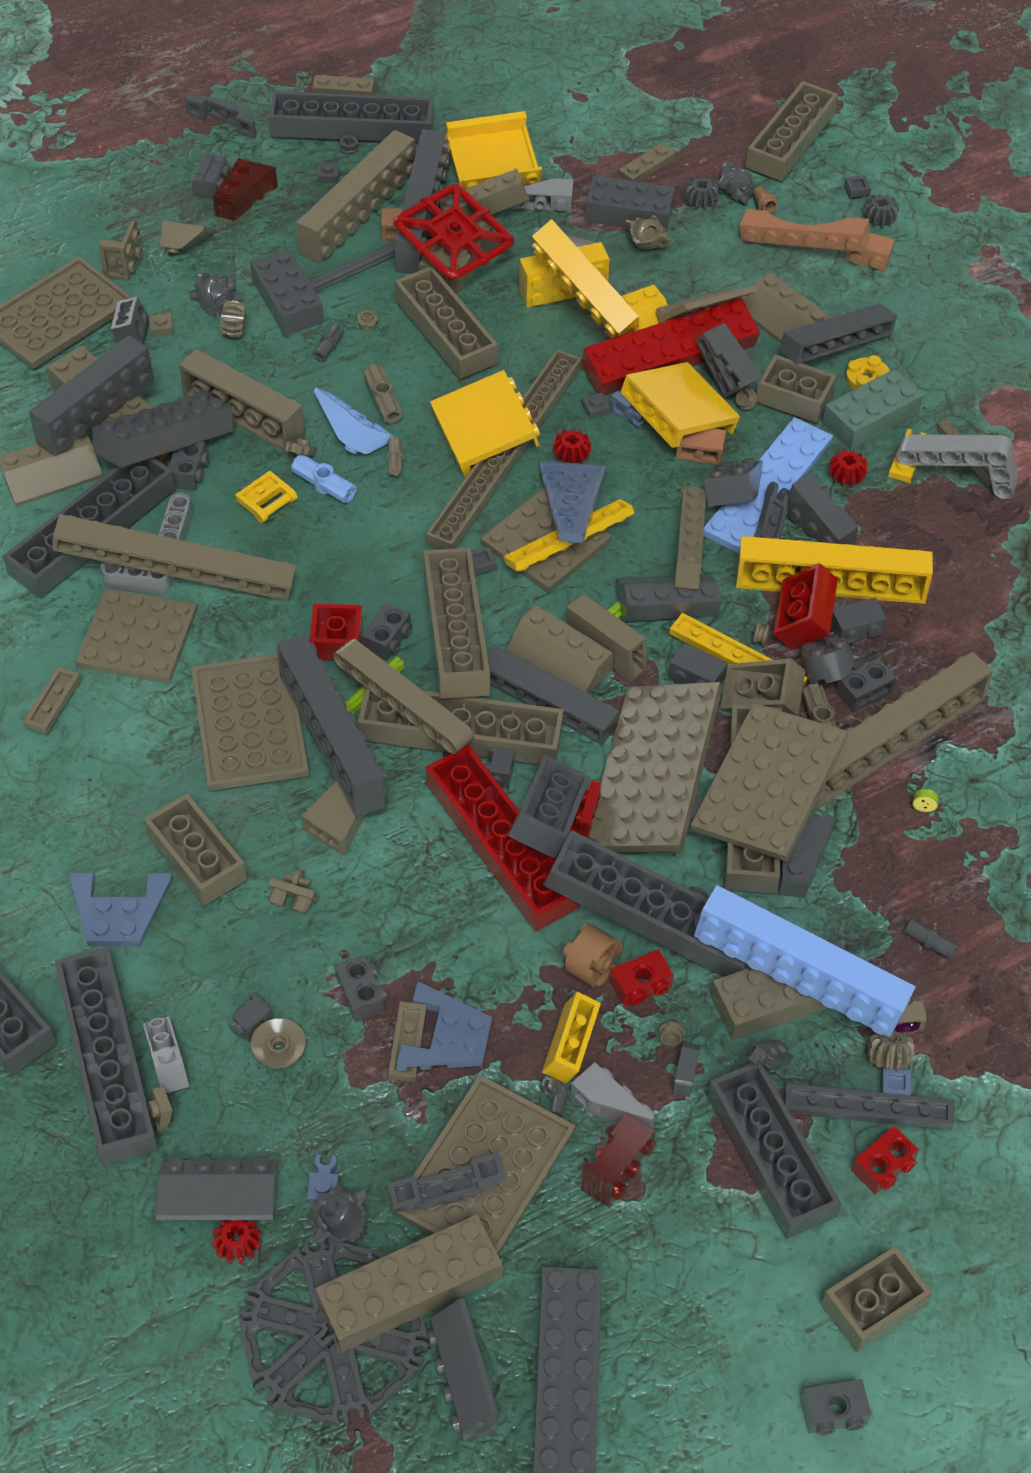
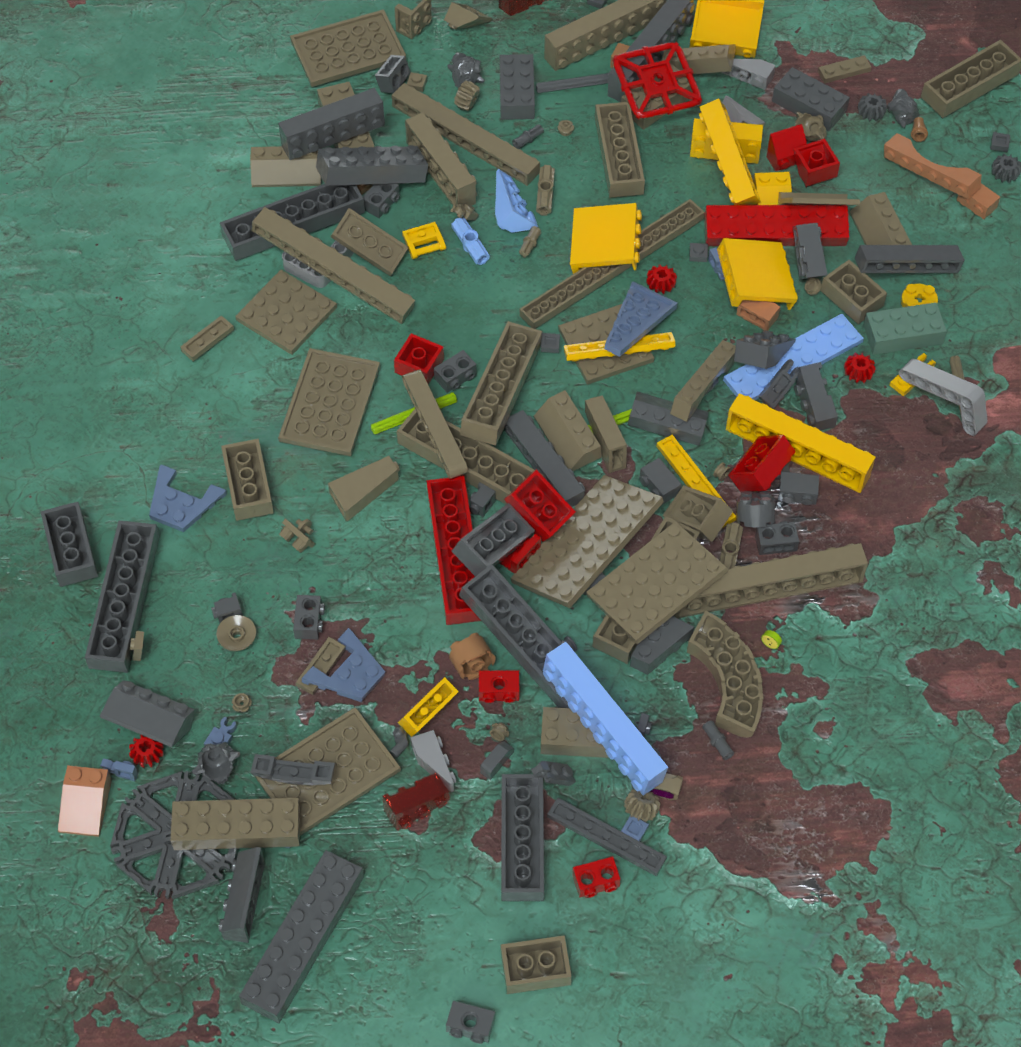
camera: 25 degrees right, 5 degrees up
light grey slope [143,1016,189,1094] -> none
dark grey brick [277,634,387,818] -> none
none -> slope [58,765,112,837]
none -> sand blue plate [100,759,138,781]
none -> dark tan plate [232,693,252,712]
none -> dark tan plate [331,208,408,276]
none -> dark tan brick [392,83,540,186]
none -> red brick [504,469,576,541]
none -> dark tan brick [687,611,763,738]
none -> red slope [766,124,807,171]
none -> red slope [793,138,840,187]

